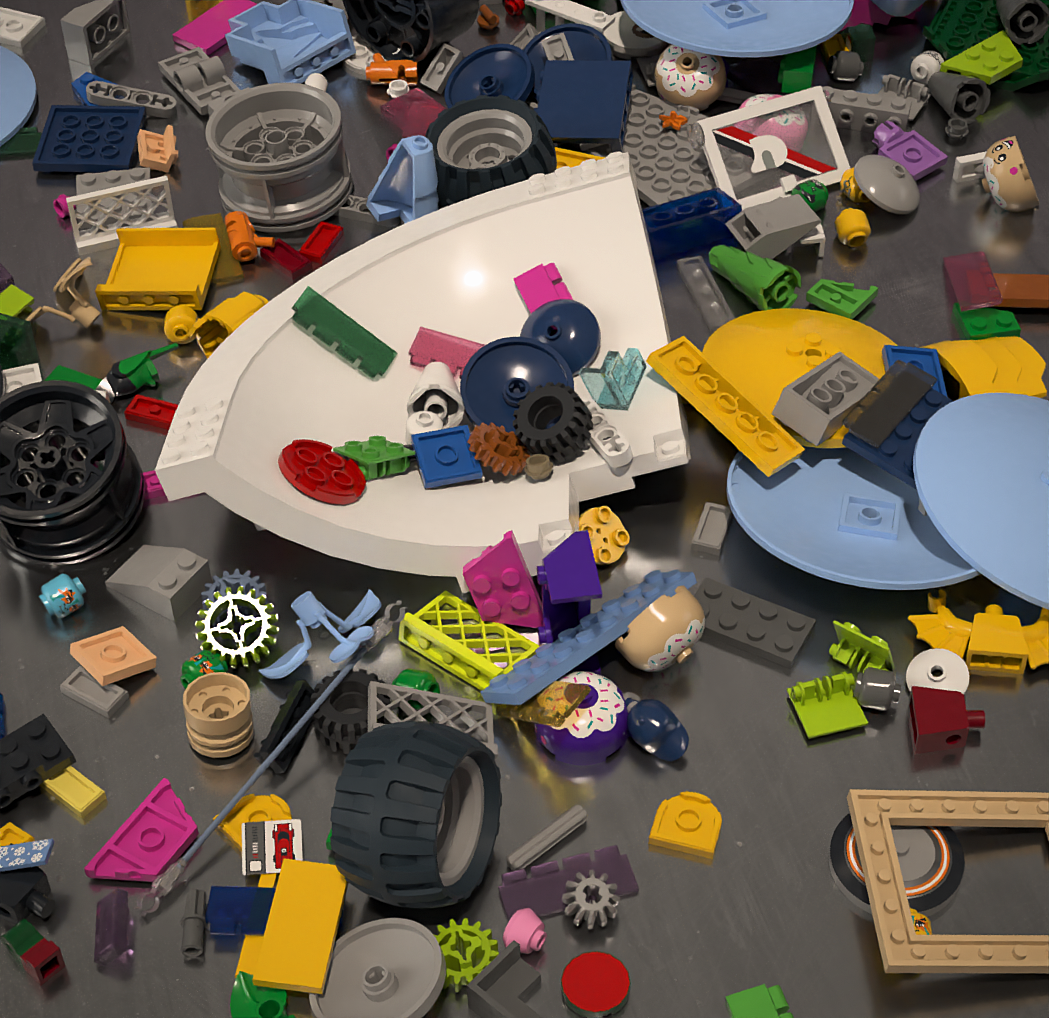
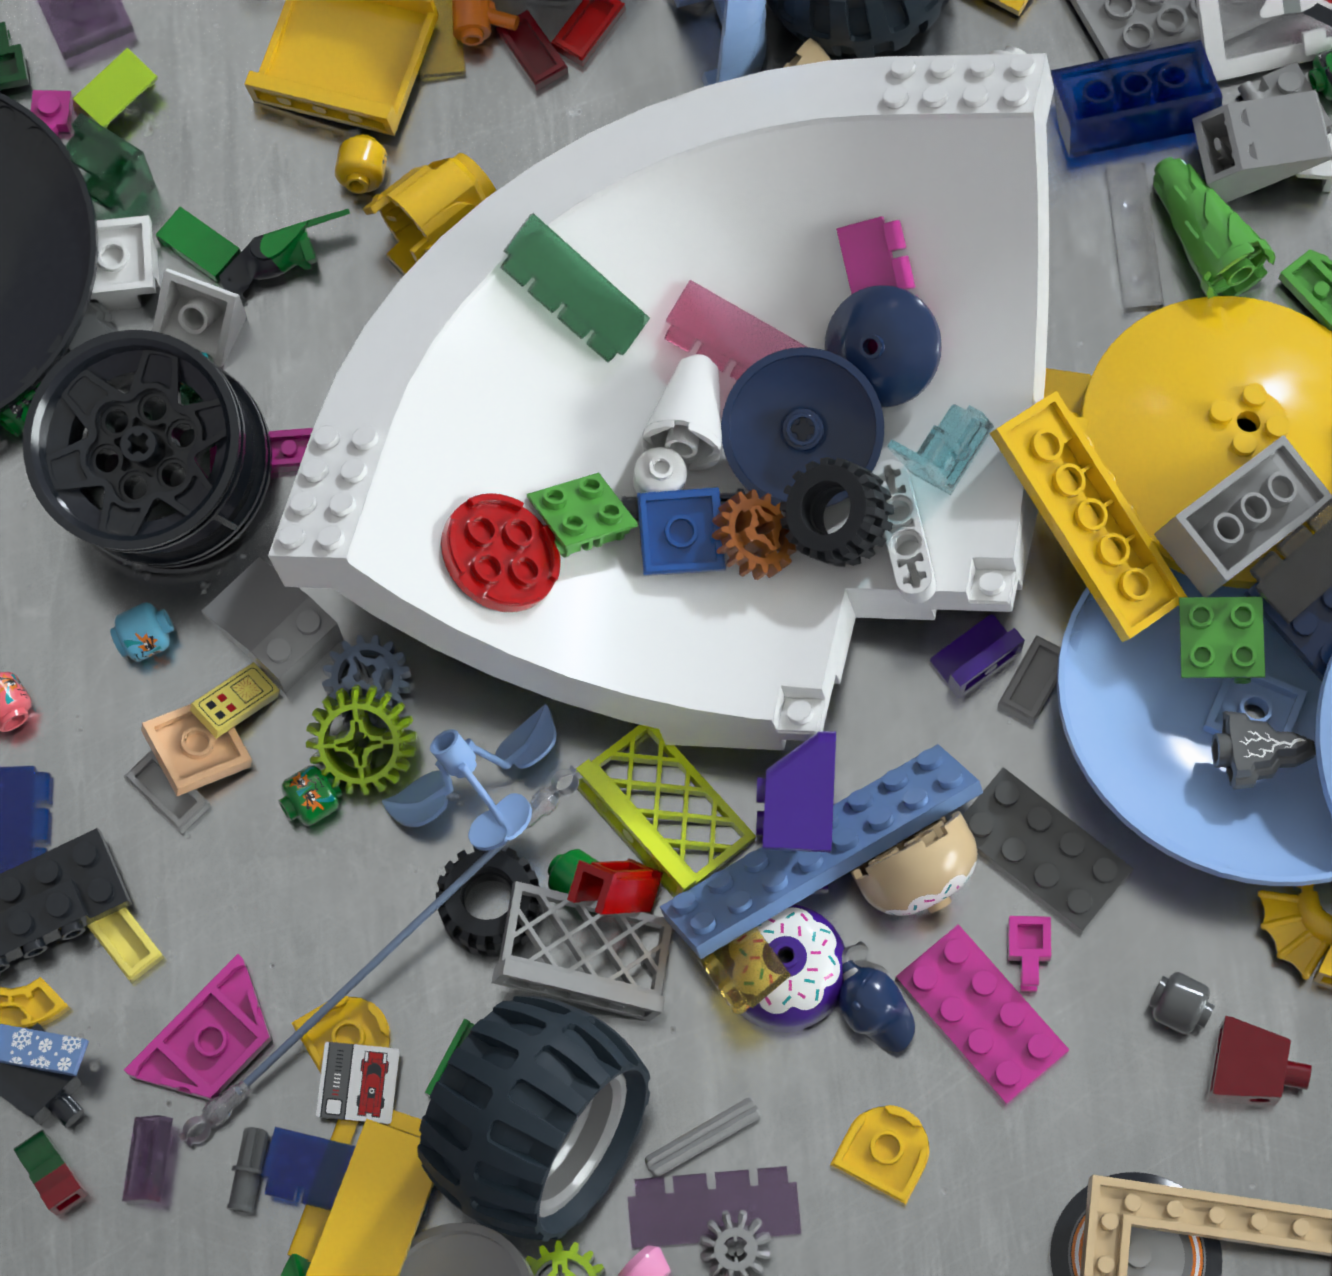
camera: 15 degrees right, 25 degrees up
tan plant [14,257,101,348] -> none
red tile [124,394,178,430] -> none
tan wheel [183,672,254,758] -> none
black plate [254,679,315,773] -> none
dark pink wing [463,530,543,628] -> none
dark tan plate [524,454,553,480] -> none
yellow plate [579,506,630,565] -> none
lime hinge [786,671,868,739] -> none
lime hinge [829,620,895,673] -> none
white dish [906,648,969,694] -> none
none -> light yellow tile [190,662,280,739]
none -> red window [567,858,663,915]
none -> dark pink plate [895,924,1069,1107]
none -> dark purple panel [930,614,1025,698]
none -> dark pink plate [1008,916,1051,992]
none -> bright green hinge [1179,597,1265,684]
none -> dark grey rock [1211,711,1316,790]

